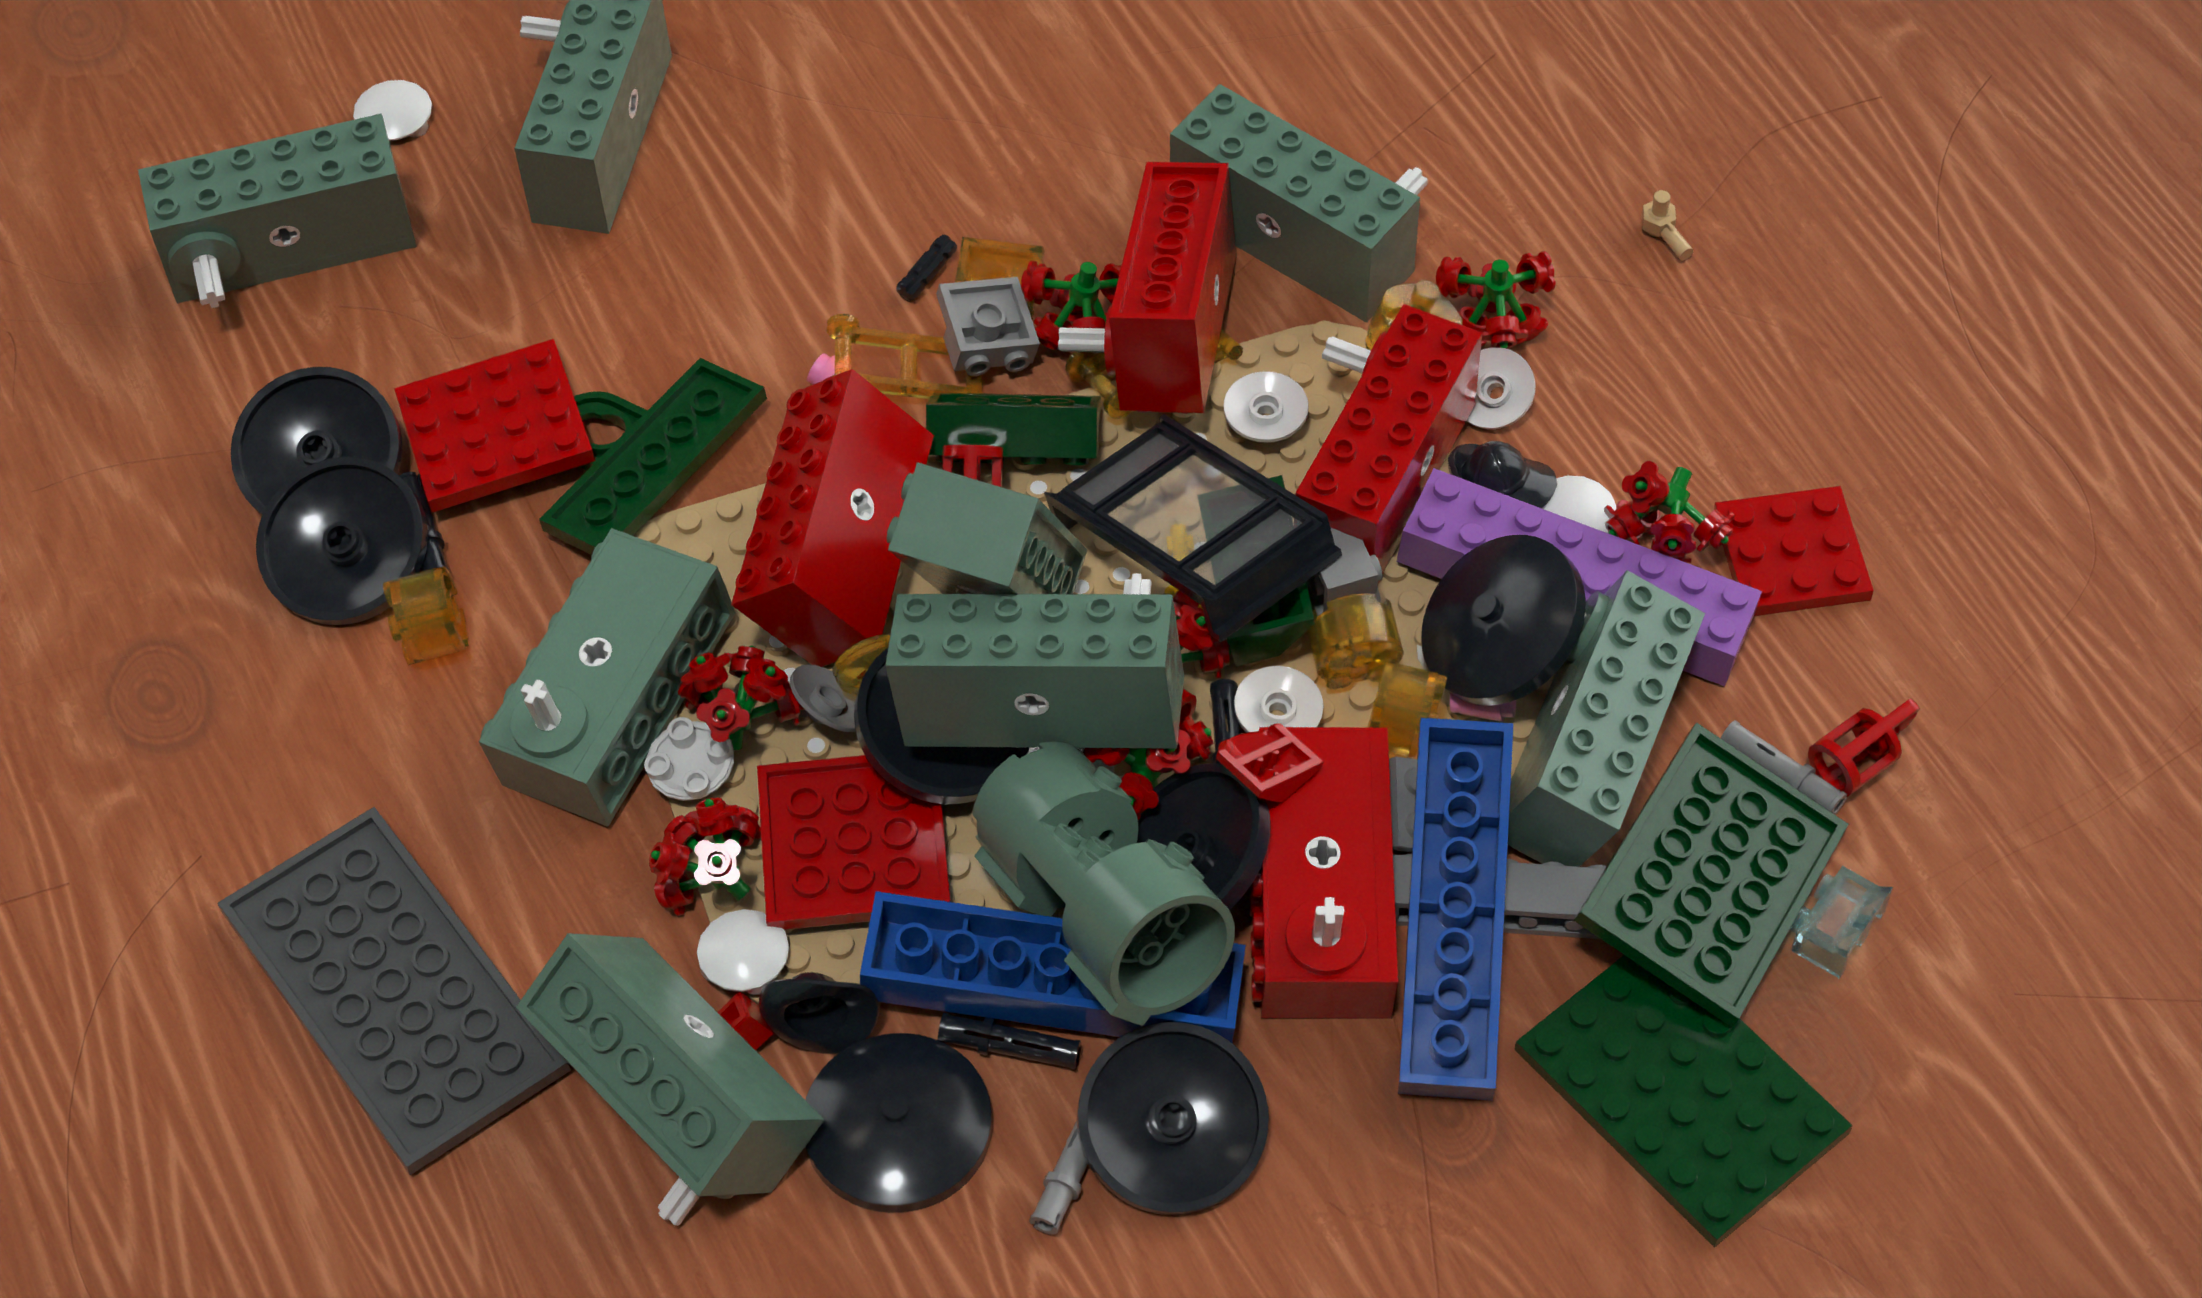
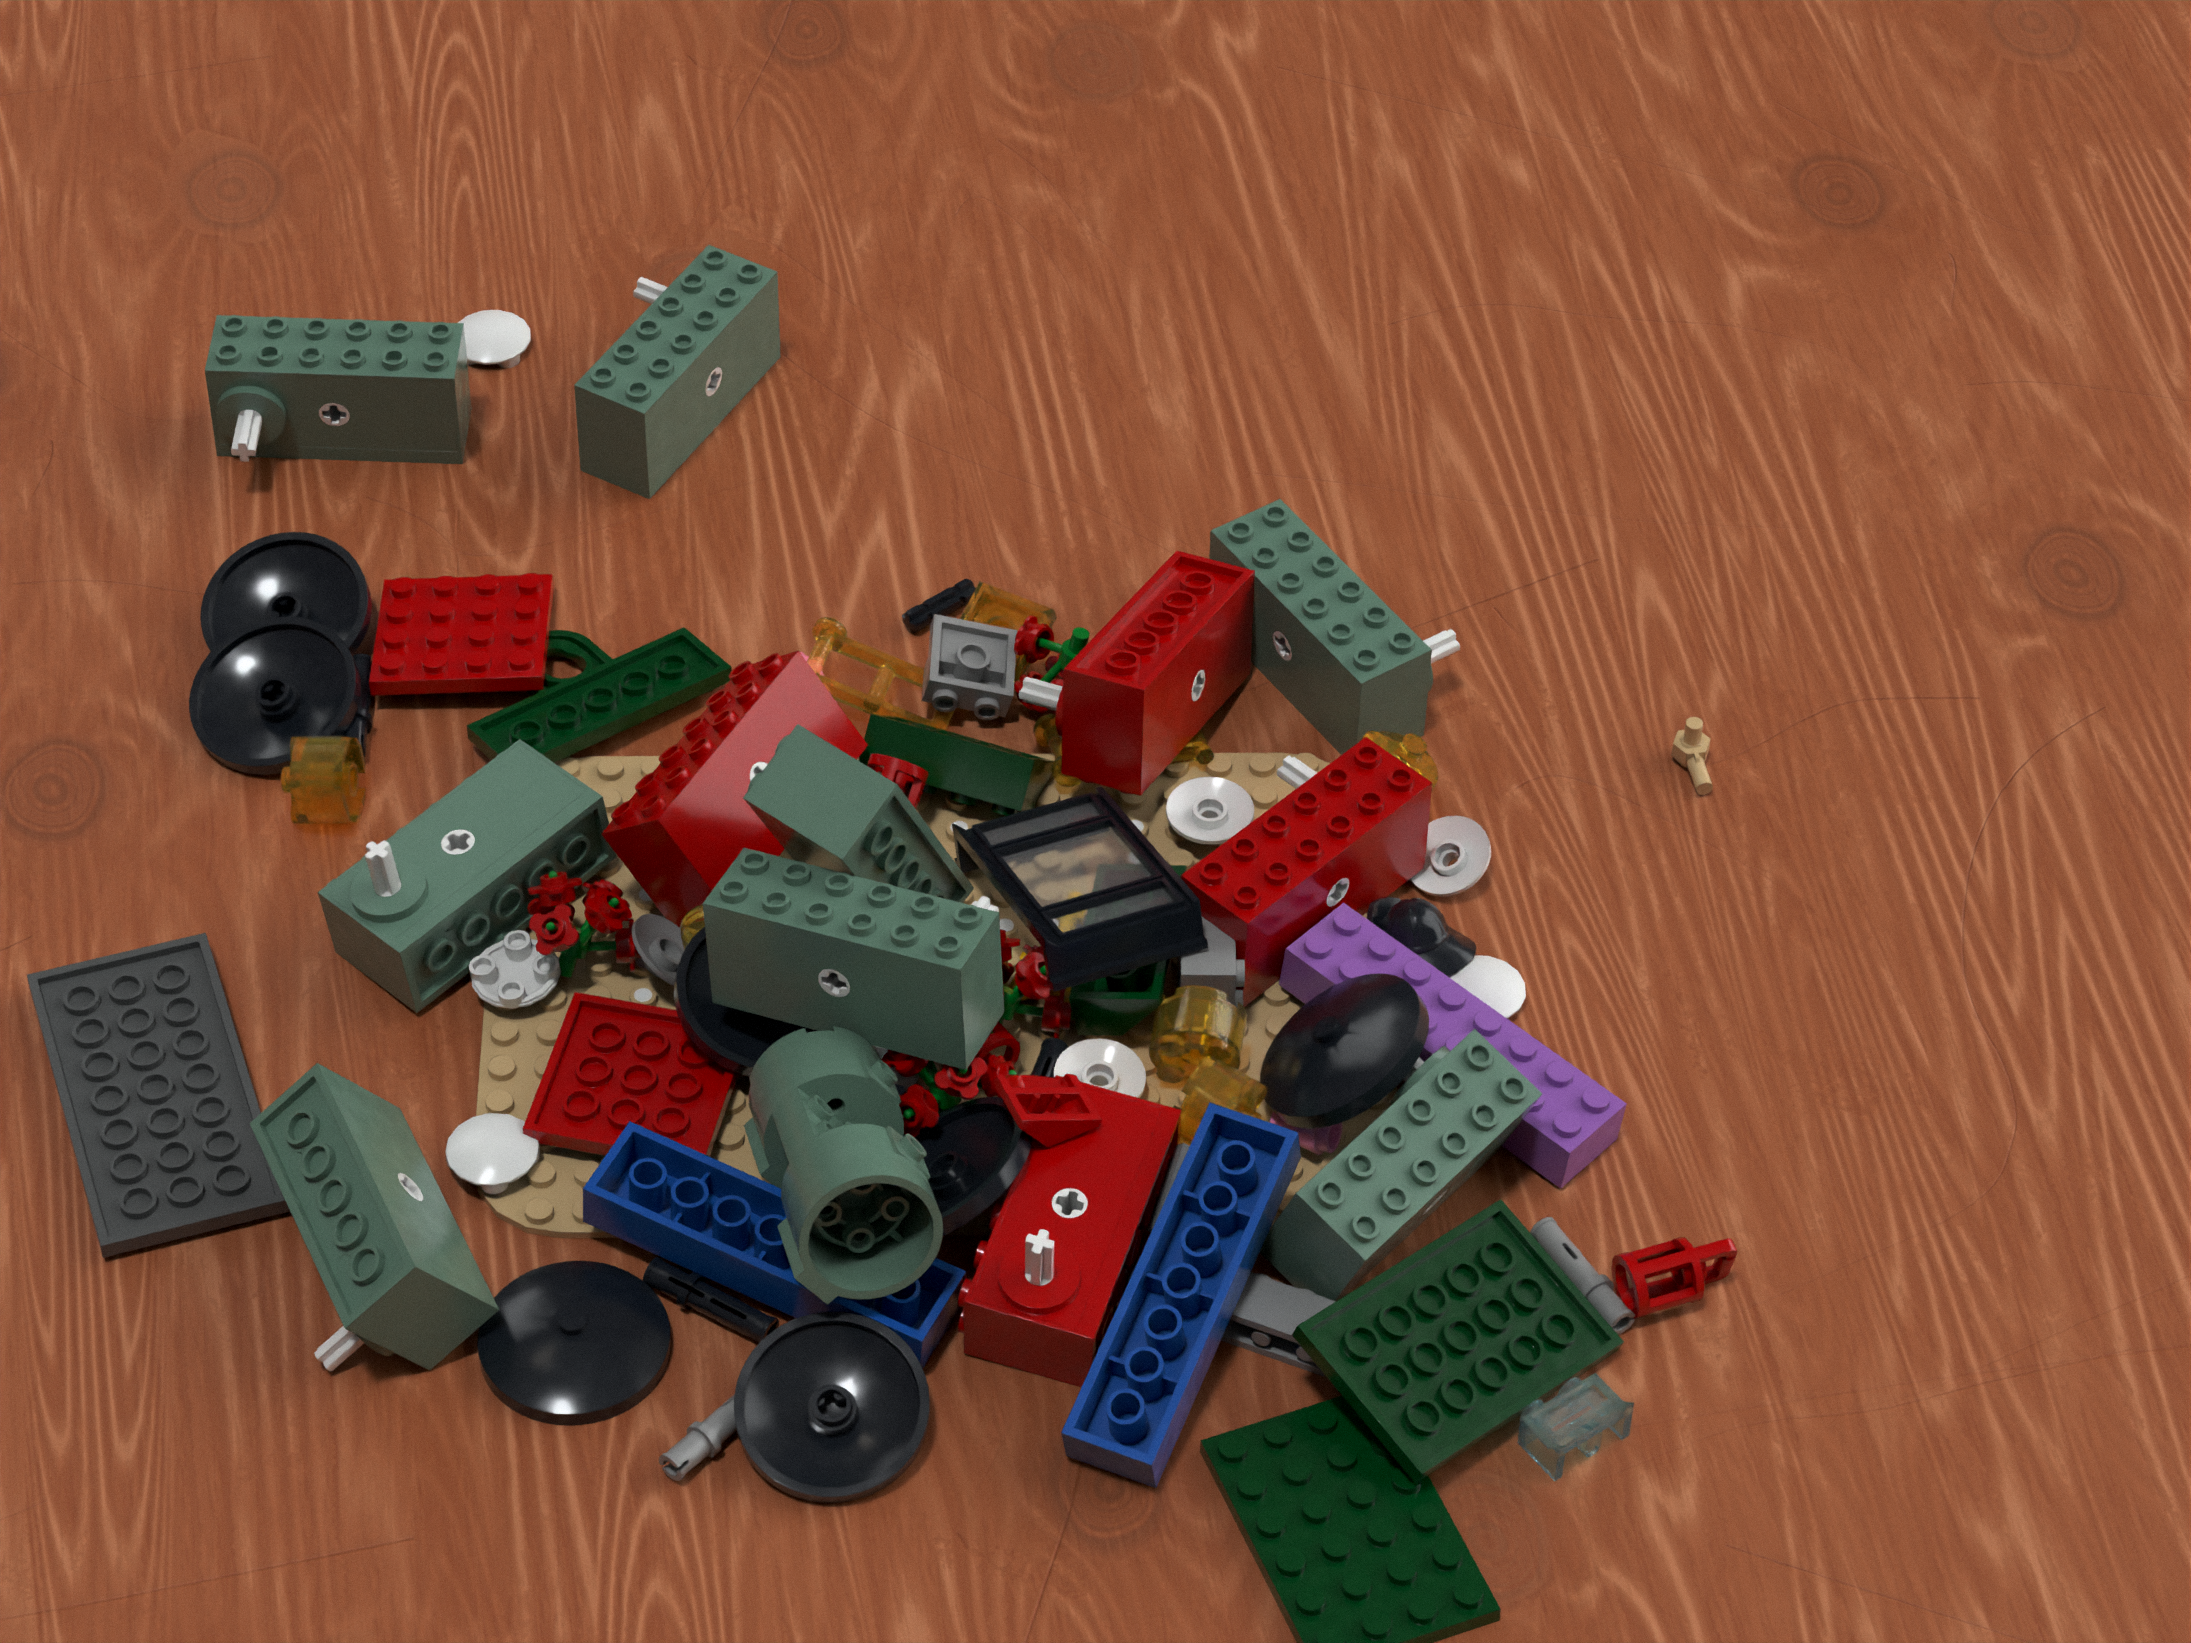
camera: 15 degrees right, 10 degrees down
red plant [649,797,761,916] -> none
red slope [717,992,773,1050] -> none
black hat [759,972,880,1054] -> none
red plant [1436,251,1556,348] -> none
red plant [1604,461,1735,563] -> none
red plate [1713,486,1874,616] -> none

